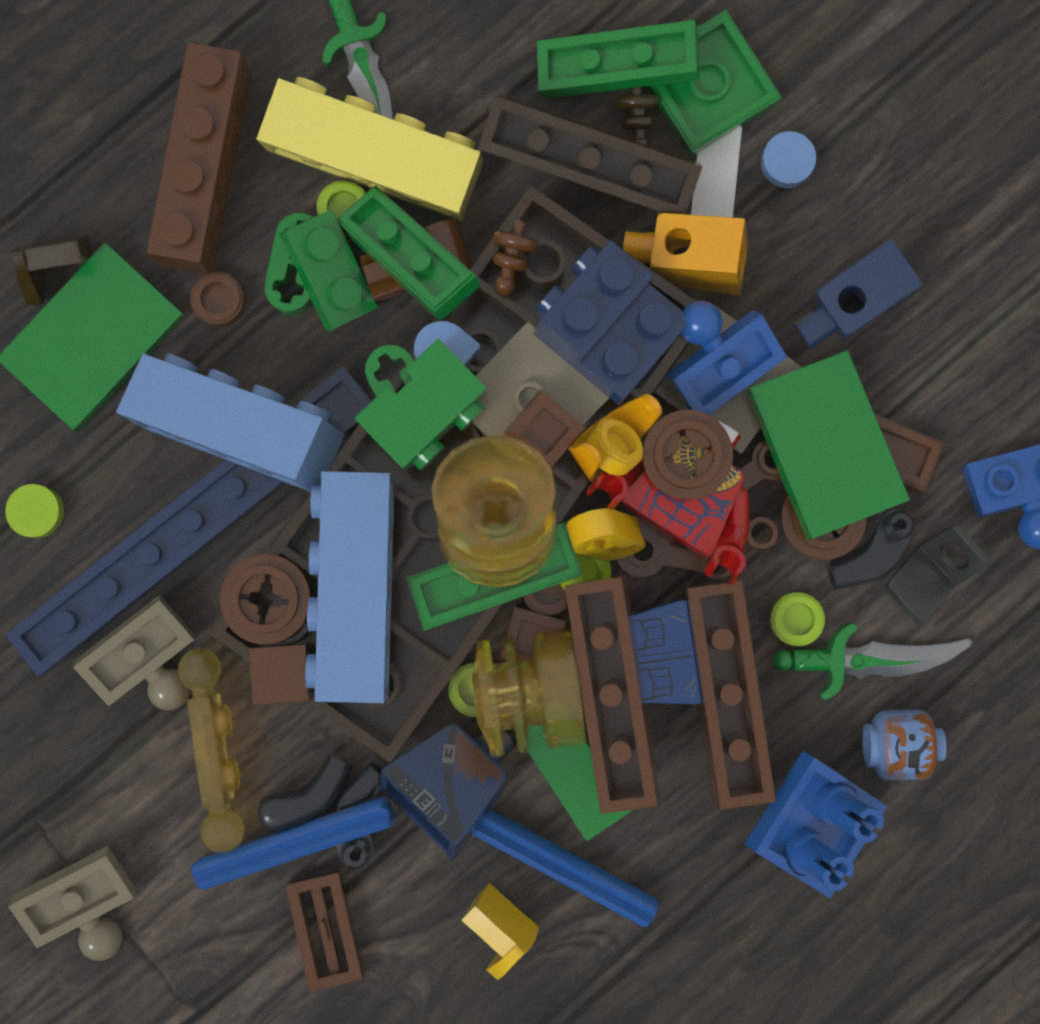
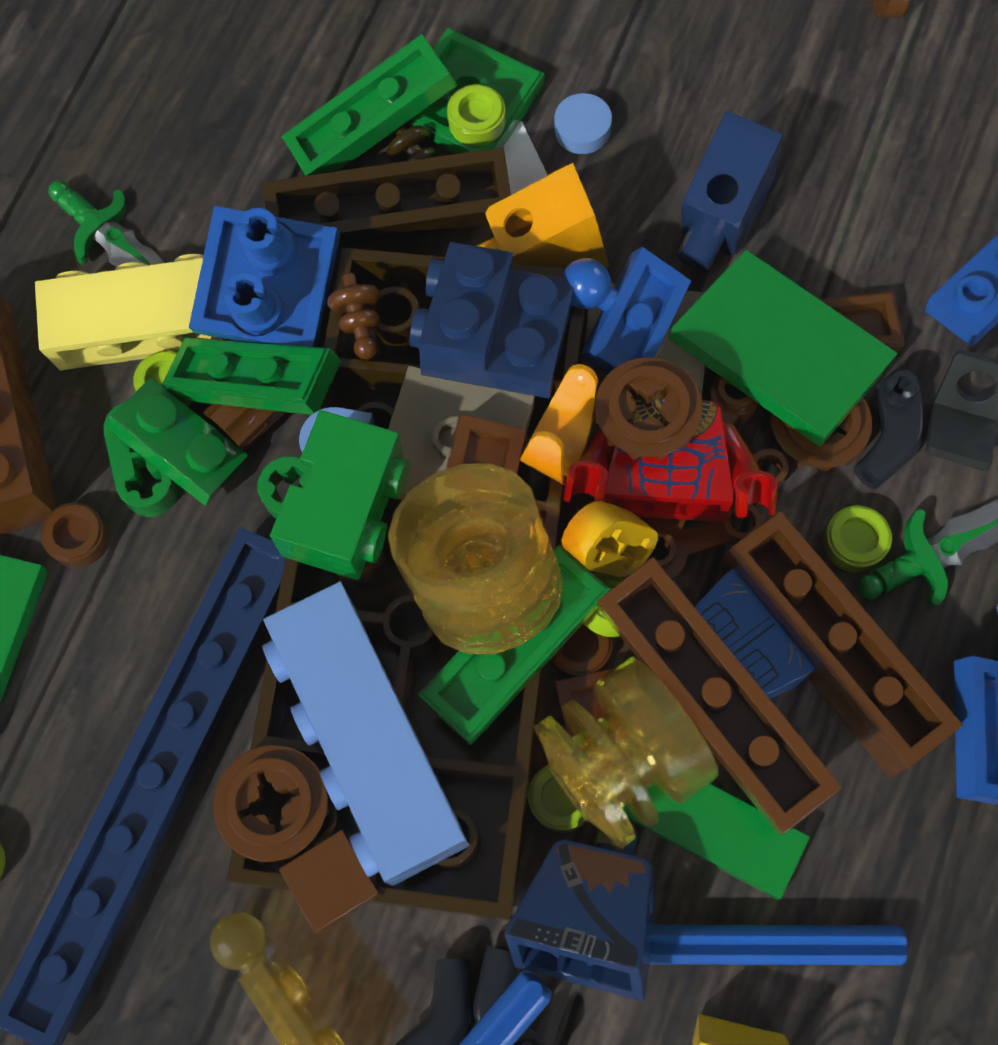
camera: 25 degrees left, 15 degrees down
dark tan plate [73,594,194,711] -> none
medium blue brick [116,354,345,492] -> none
yellow tile [586,418,643,476] -> none
none -> blue plate [189,206,340,347]
none -> lime tile [447,84,506,146]

